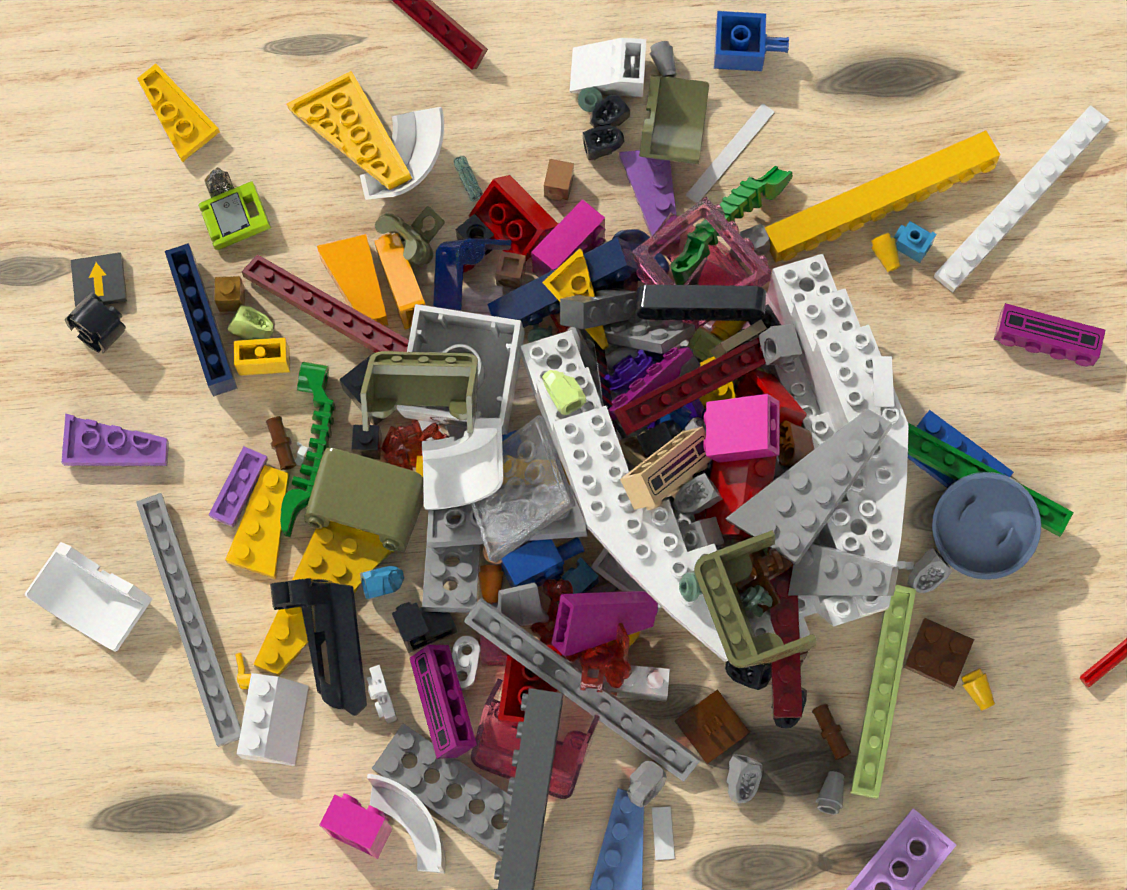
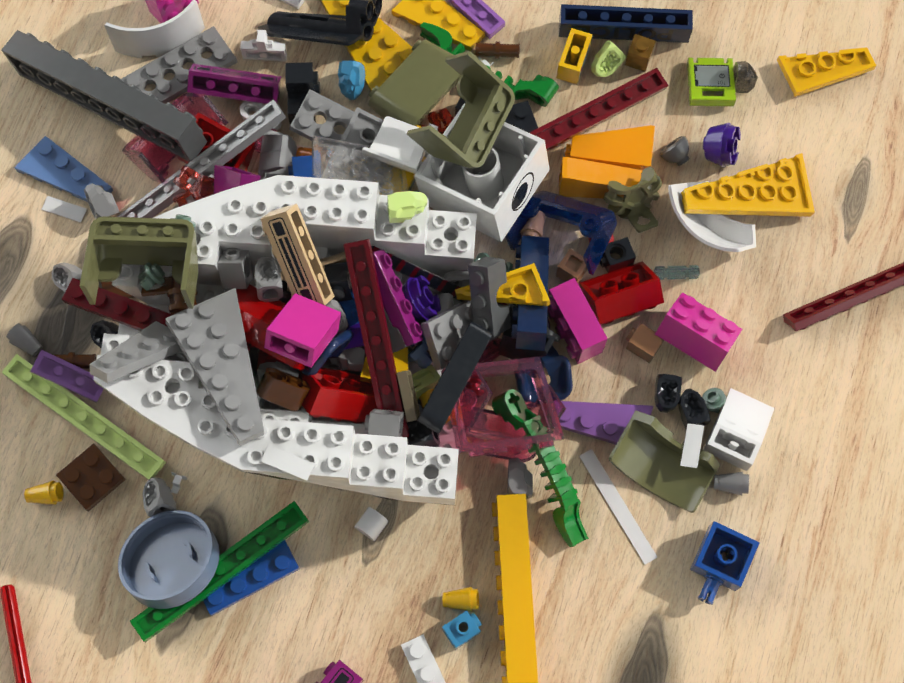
camera: 110 degrees right, 0 degrees up
none -> medium lavender plate [30,350,104,403]
none -> dark pink brick [655,292,742,372]
none -> dark grey brick [660,136,690,166]
none -> white sticker [680,424,704,468]
none -> dark purple cone [703,123,741,168]

